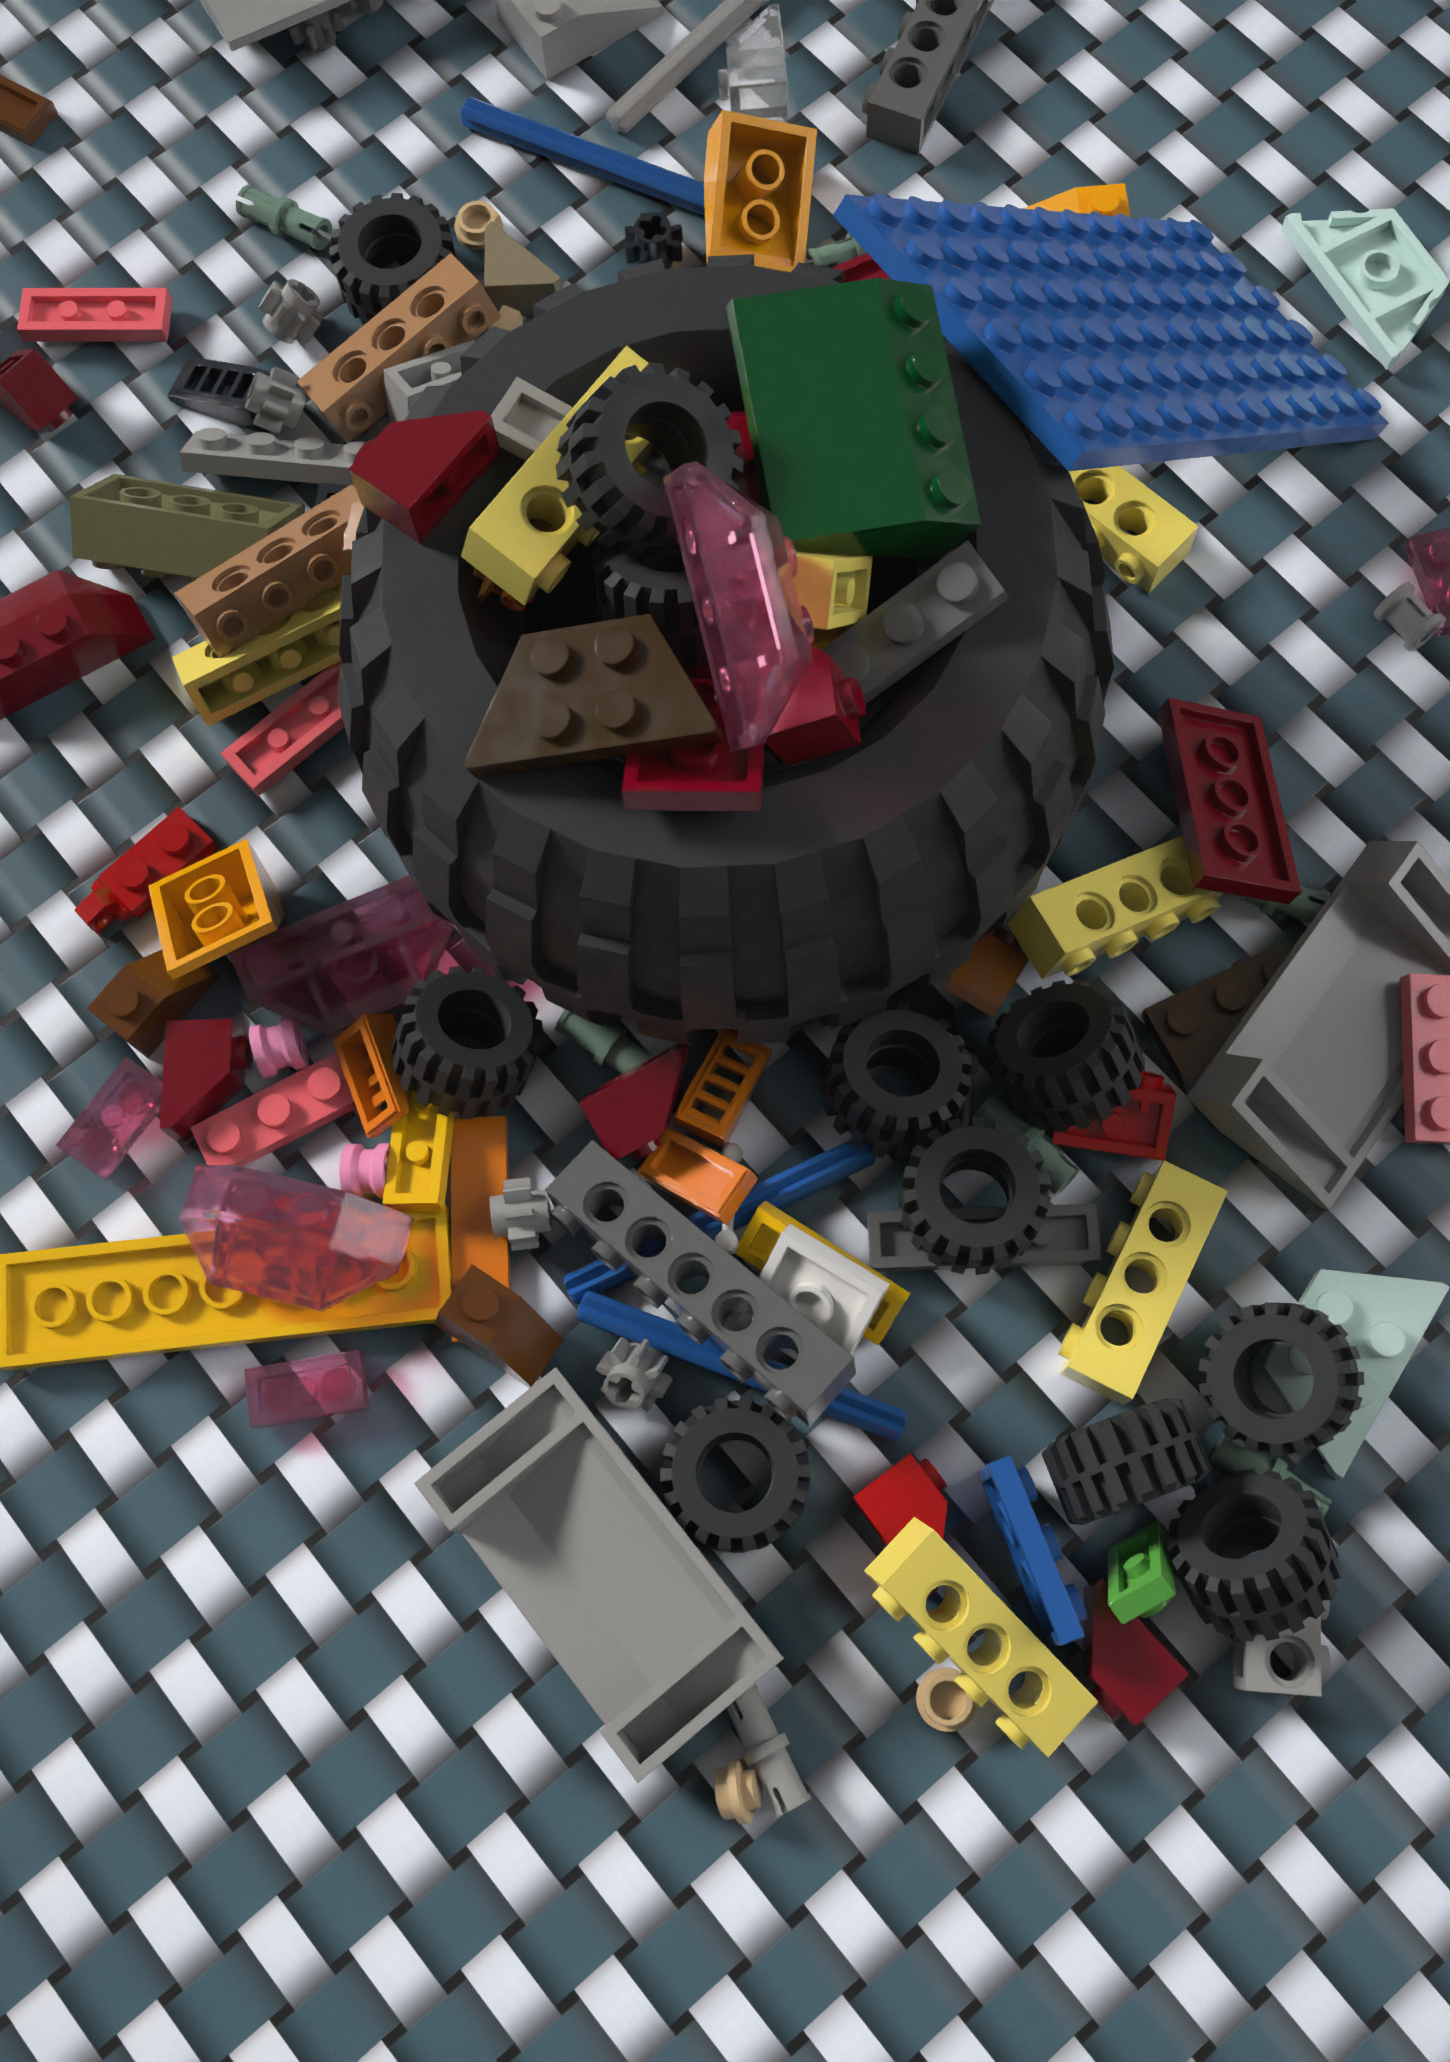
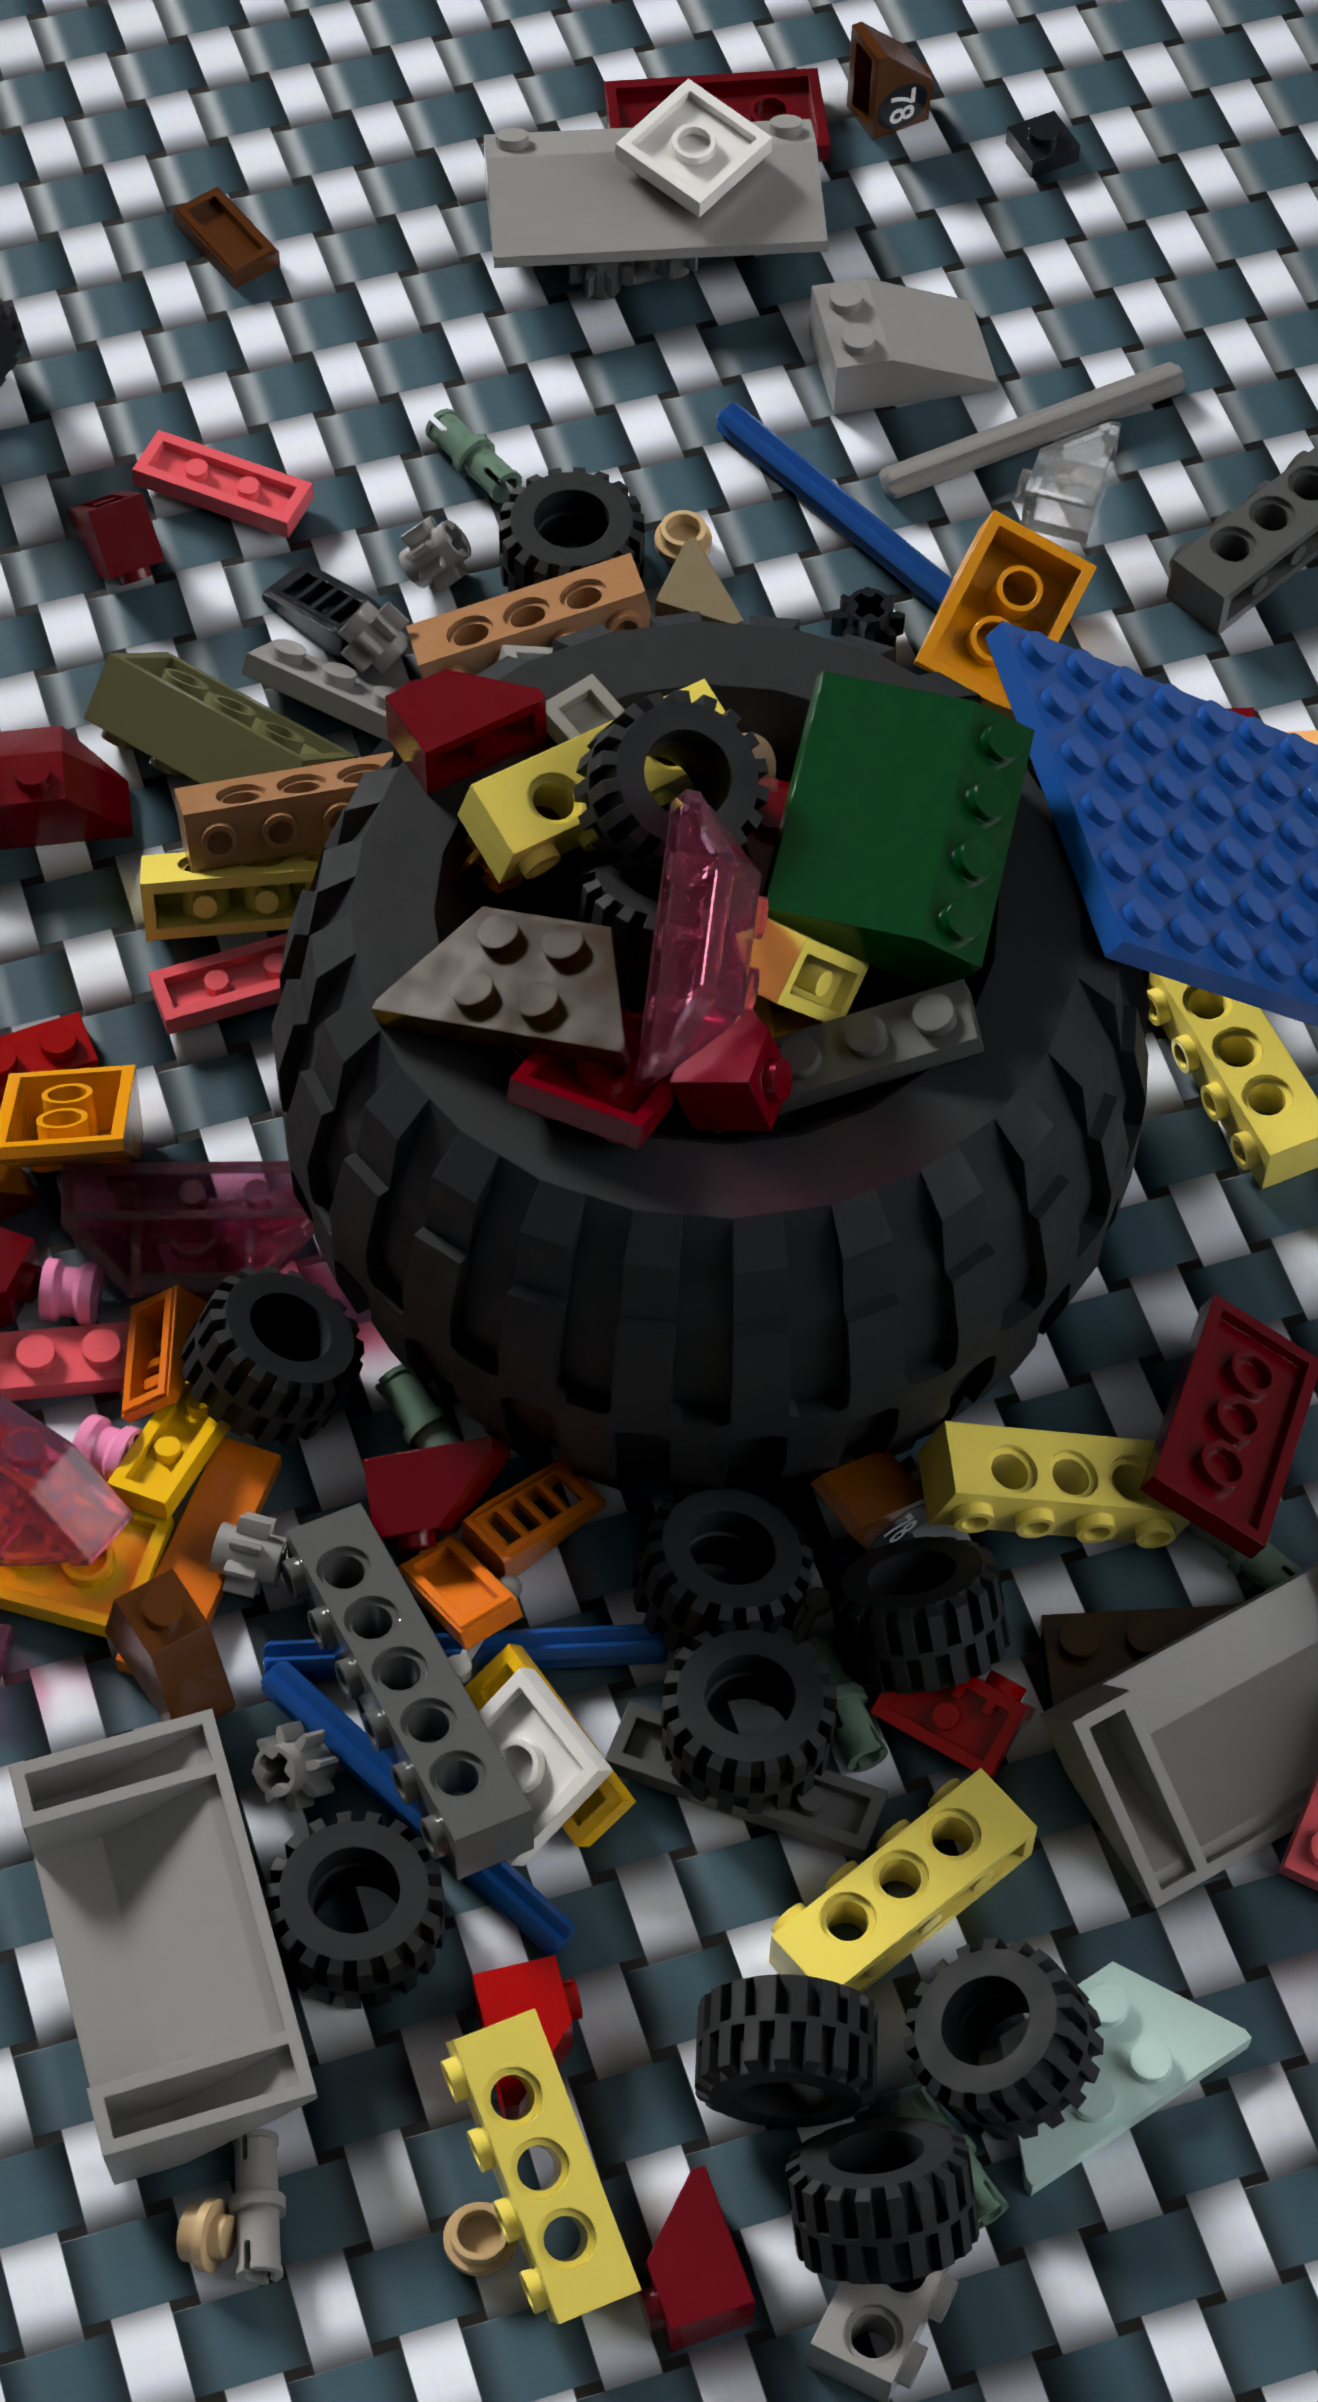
camera: 15 degrees right, 15 degrees down
blue plate [977,1455,1088,1646] -> none
bright green plate [1107,1520,1176,1625] -> none

